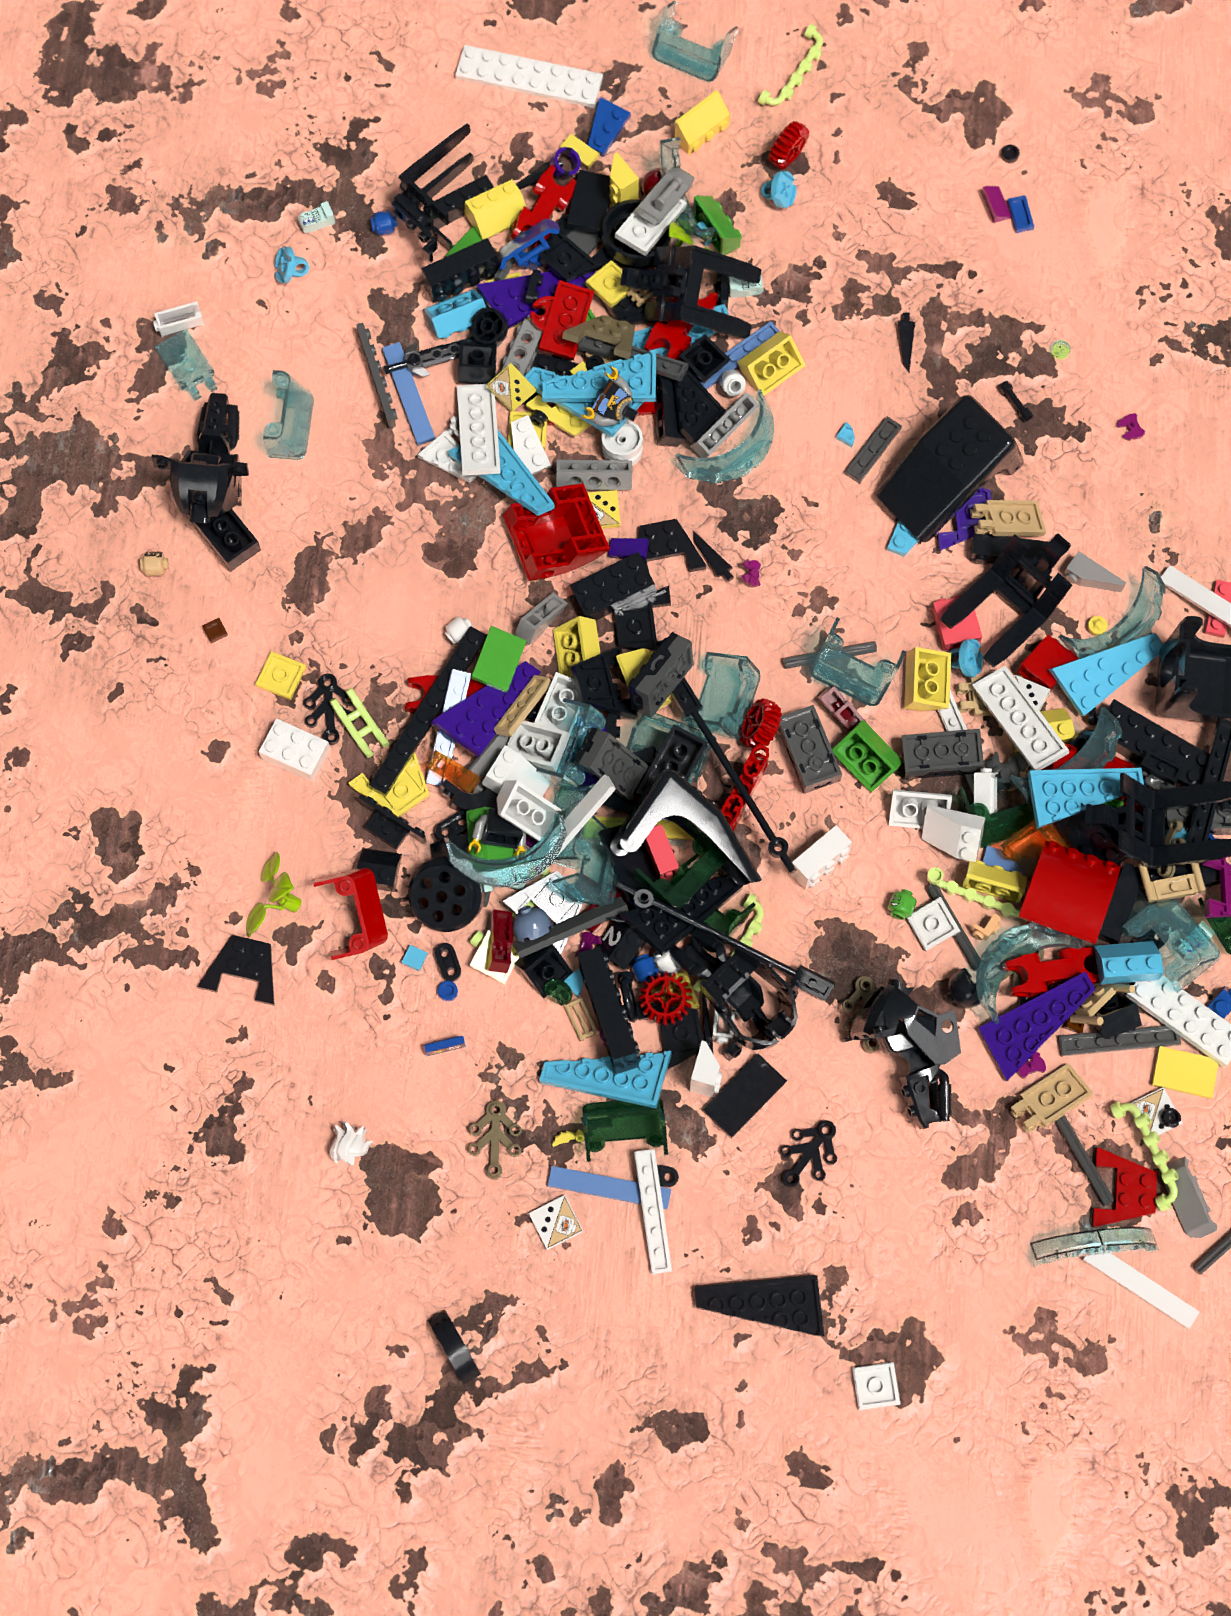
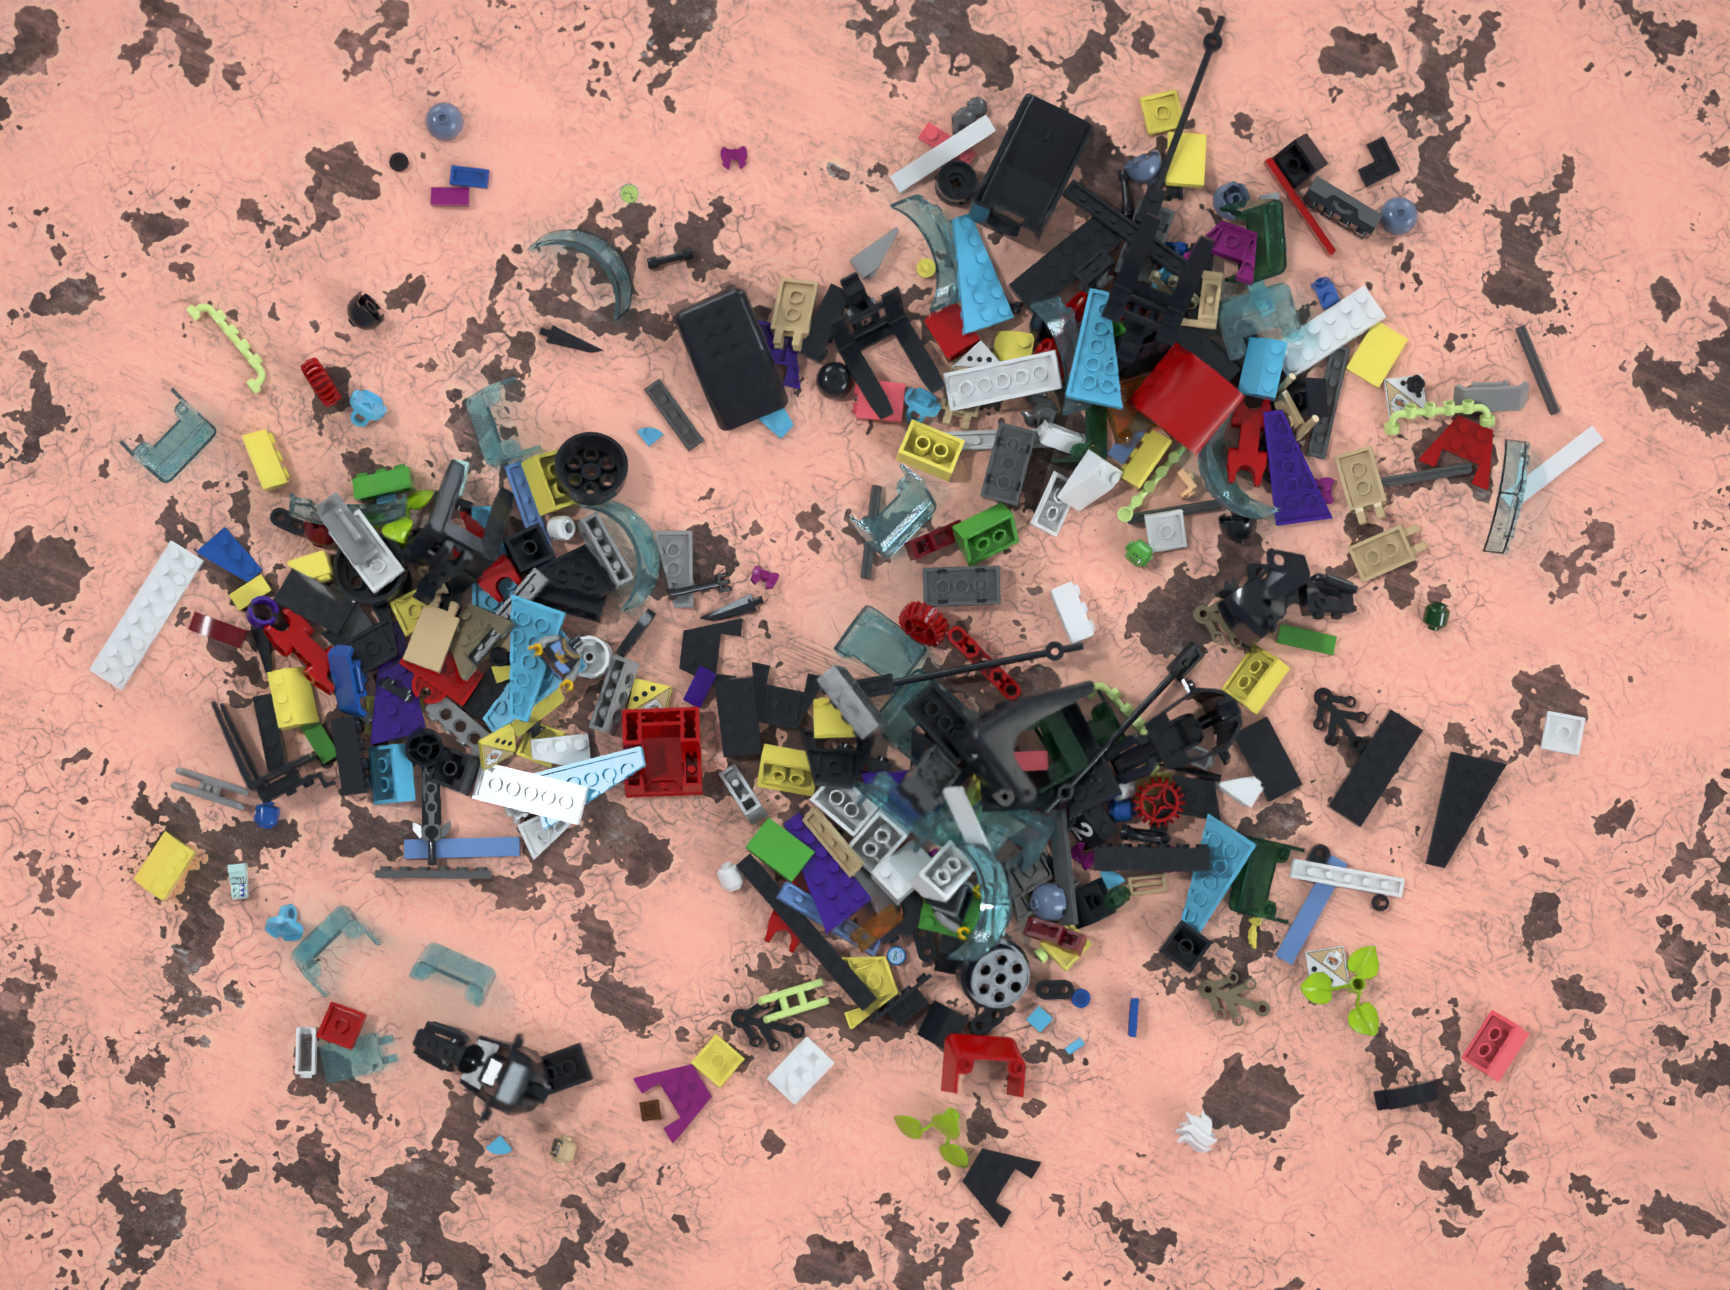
camera: 70 degrees left, 15 degrees up
none -> light yellow slope [134,831,197,901]
none -> light grey piece [171,767,249,811]
none -> dark red slope [188,612,248,649]
none -> black plate [270,508,304,535]
none -> clear light blue windscreen [292,906,384,998]
none -> red plate [316,1001,367,1051]
none -> black cylinder [347,291,385,330]
none -> tan tile [403,595,460,674]
none -> sand blue cylinder [425,102,464,141]
none -> clear light blue windscreen [466,376,543,467]
none -> medium azure tile [486,1135,513,1155]
none -> clear light blue windscreen [528,229,632,324]
none -> black wheel [554,432,628,506]
none -> black piece [616,608,656,658]
none -> magenta wing [633,1064,712,1143]
none -> light grey wing [654,531,693,608]
none -> black hinge [666,572,733,601]
none -> black cylinder [816,362,854,400]
none -> tile [887,946,906,965]
none -> black wheel [935,160,977,206]
none -> black plate [970,1008,1005,1035]
none -> medium azure tile [1064,1037,1084,1054]
none -> black slope [1157,920,1213,974]
none -> light yellow slope [1221,644,1290,715]
none -> bright green tile [1276,624,1337,655]
none -> lime plant [1300,946,1379,1036]
none -> black brick [1326,709,1423,827]
none -> tan tile [1347,524,1428,583]
none -> black bush [1371,894,1389,911]
none -> dark green head [1423,601,1450,631]
none -> coral slope [1461,1010,1530,1083]

